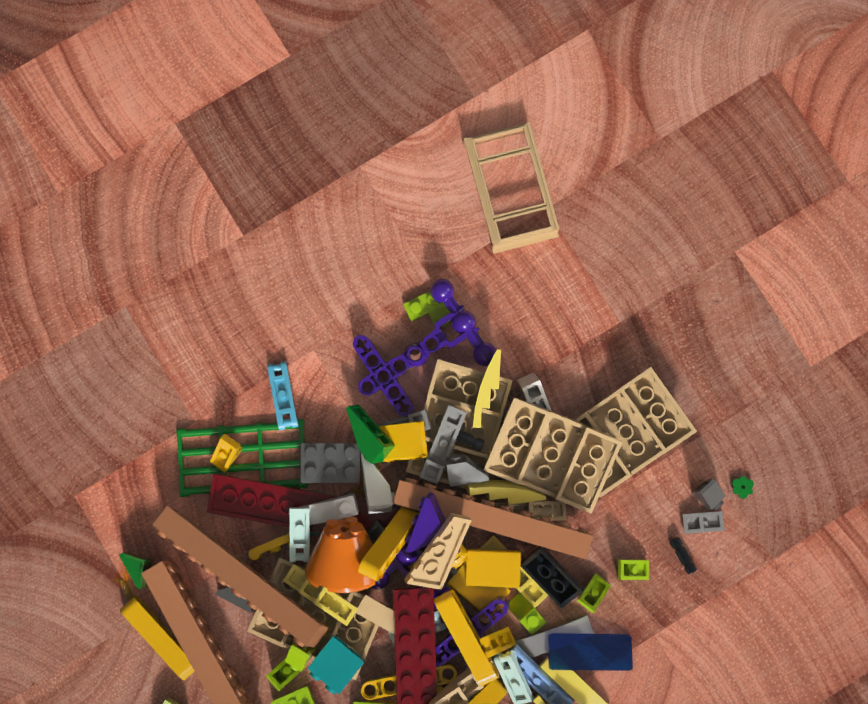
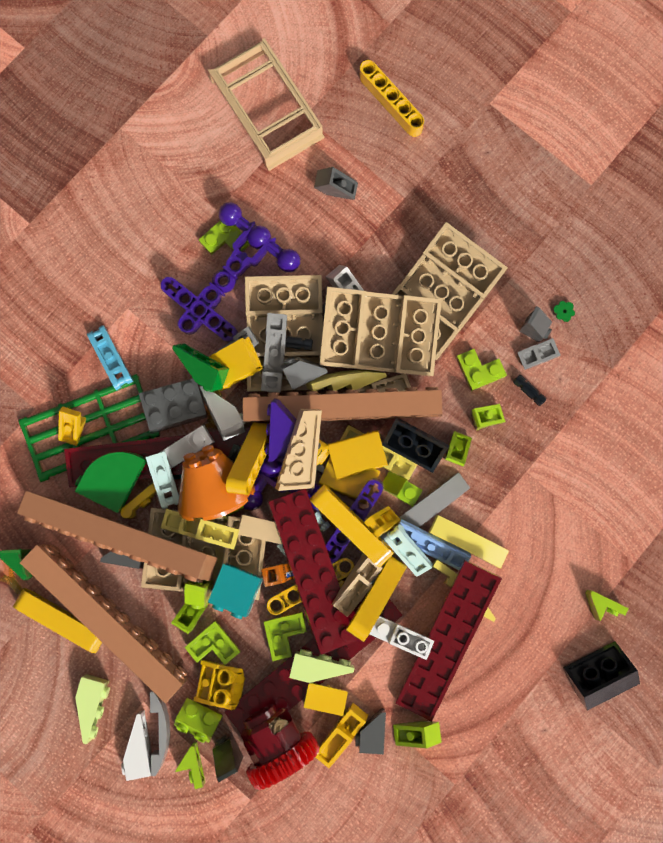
camera: 20 degrees left, 0 degrees up
light yellow slope [473,349,501,428] -> none
clear blue piece [548,633,633,671] -> none
none -> green brick [75,451,147,513]
none -> orange leg [261,563,294,587]
none -> dark grey slope [314,167,358,200]
none -> yellow beam [359,60,424,137]
none -> lime plate [456,349,507,391]

